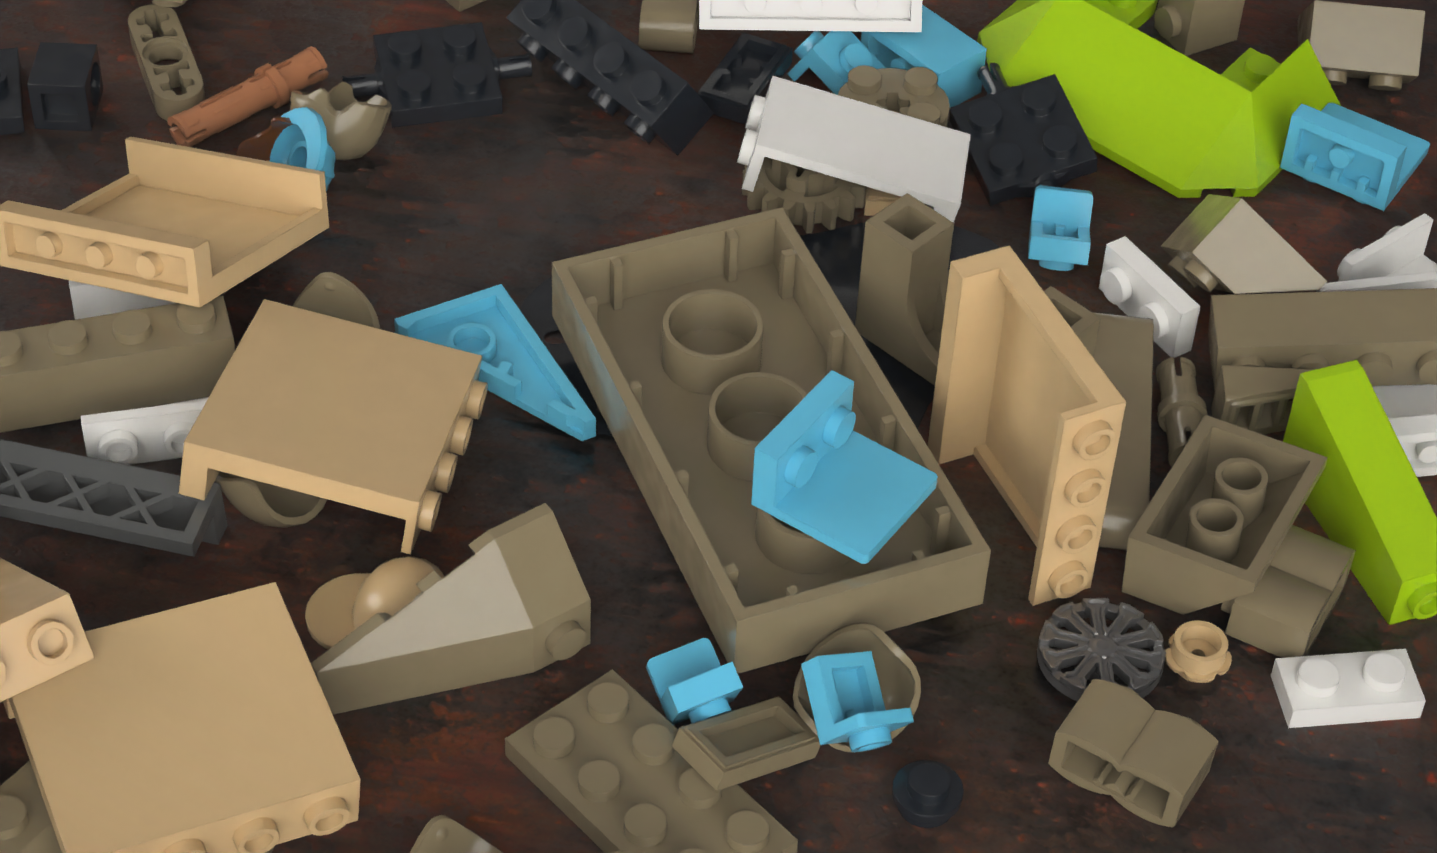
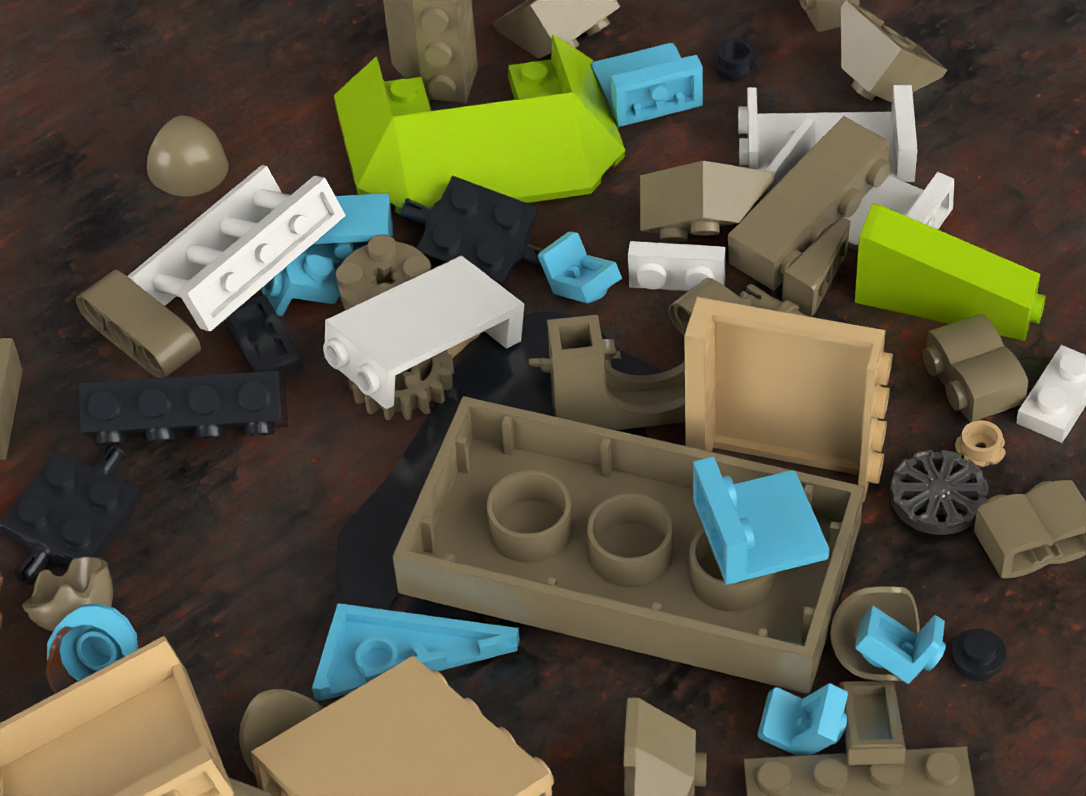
camera: 45 degrees left, 5 degrees up
dark tan slope [1122,415,1327,615] -> none

